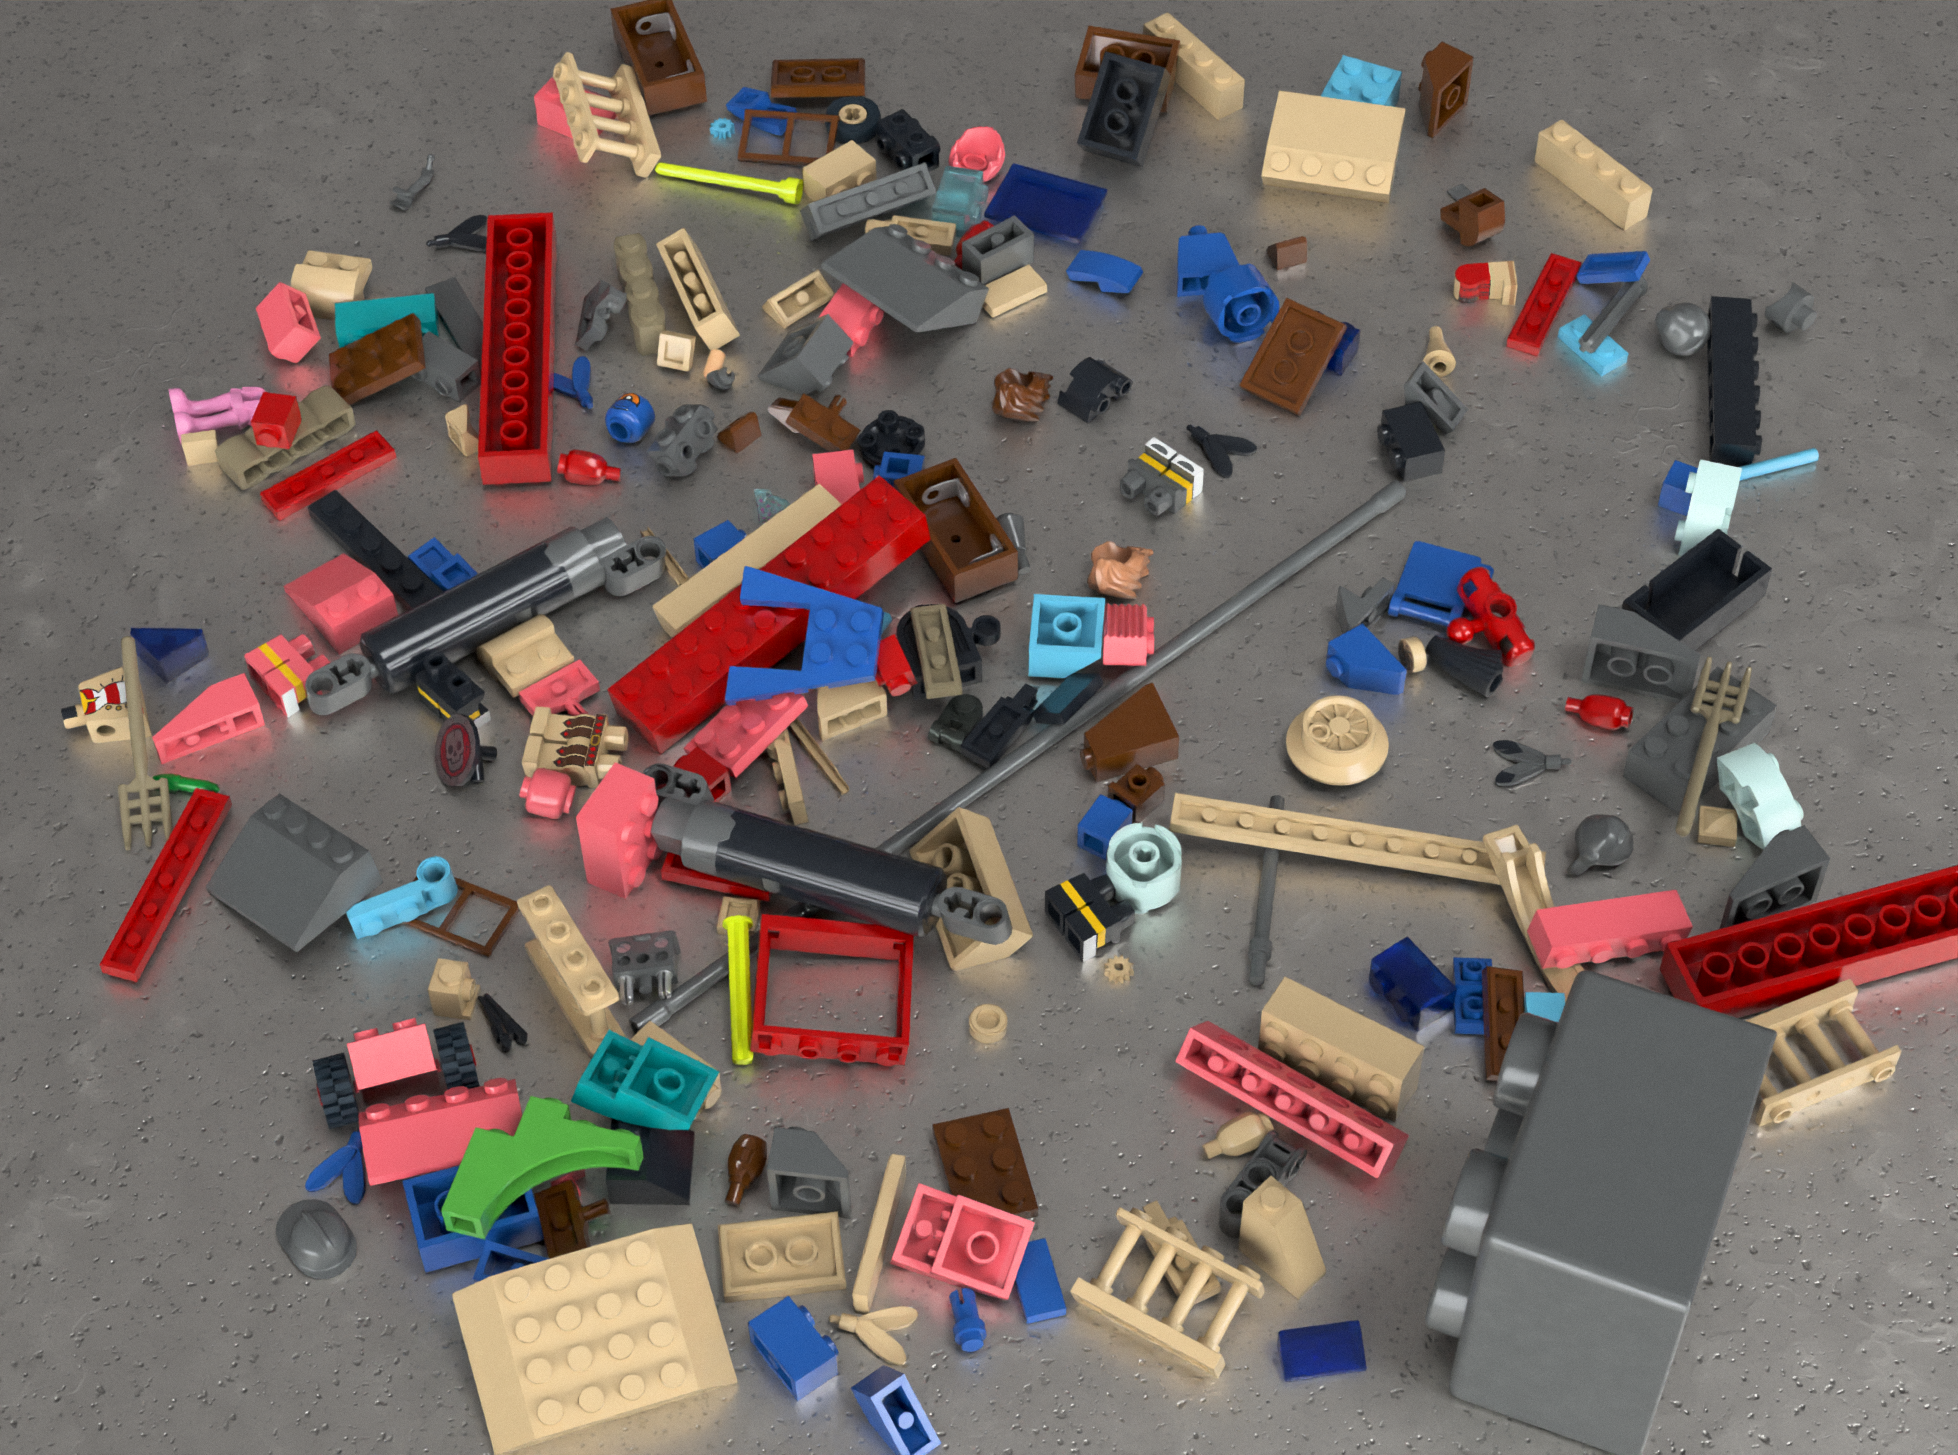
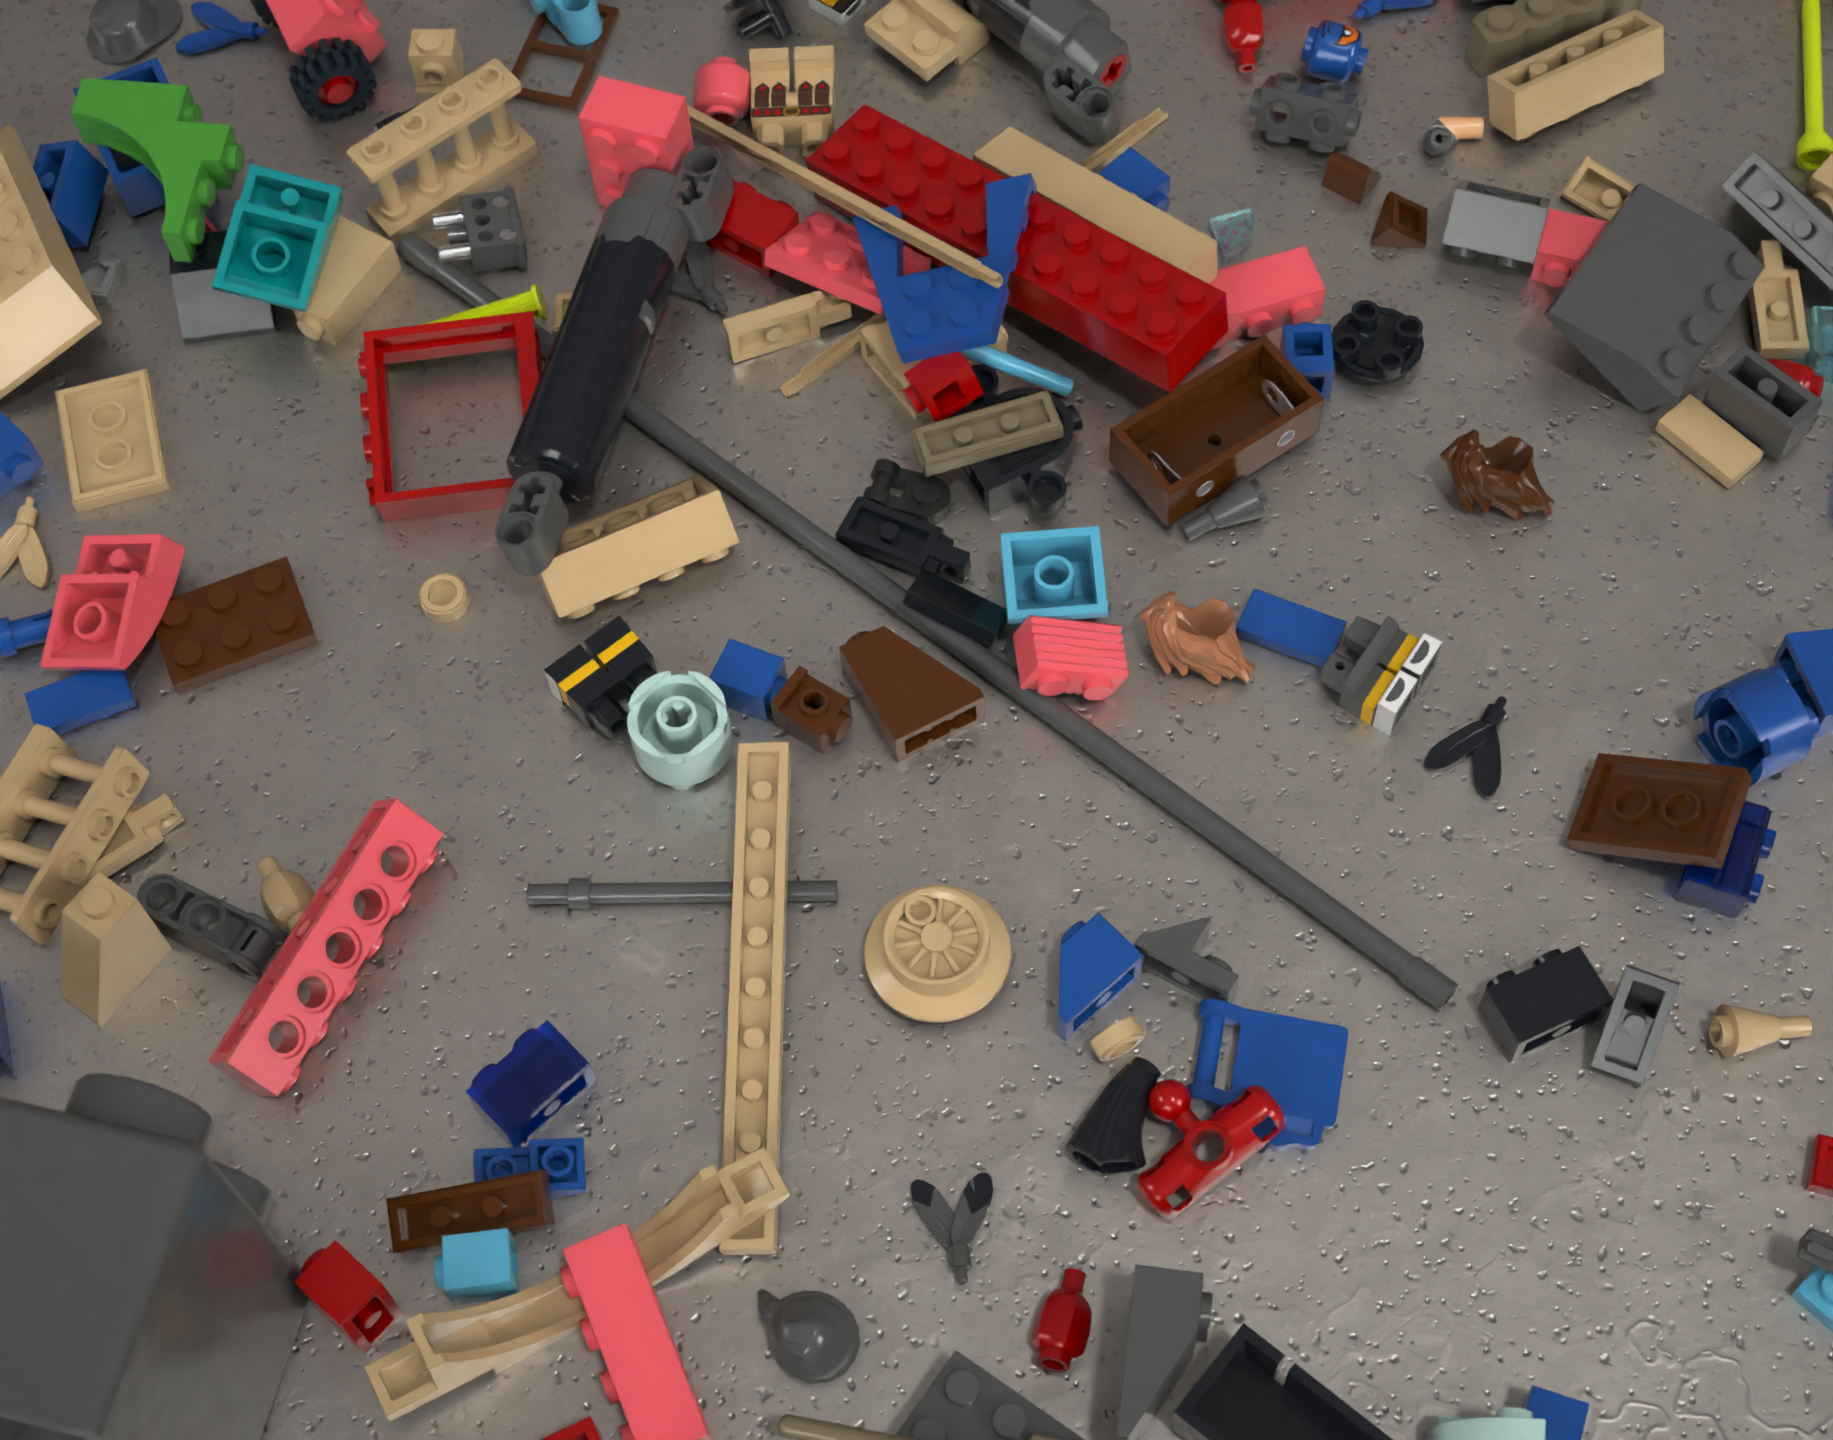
camera: 85 degrees right, 10 degrees up
coral slope [358,1078,523,1186] -> none
coral plate [518,659,600,716] -> none
reddish brown plate [534,1179,611,1259] -> none
tan tile [657,330,696,371] -> none
reddish brown piece [724,1134,767,1207] -> none
dark grey slope [767,1127,852,1219] -> none
reddish brown plate [785,393,861,452] -> none
tan tile [852,1154,906,1315] -> none
black cylinder [1057,357,1133,423] -> none
blue slope [1066,250,1143,293] -> none
tan piece [1104,954,1134,985] -> none
tan brick [1258,977,1425,1122] -> none
none -> tan piece [687,105,1003,289]
none -> blue tile [1236,588,1347,668]

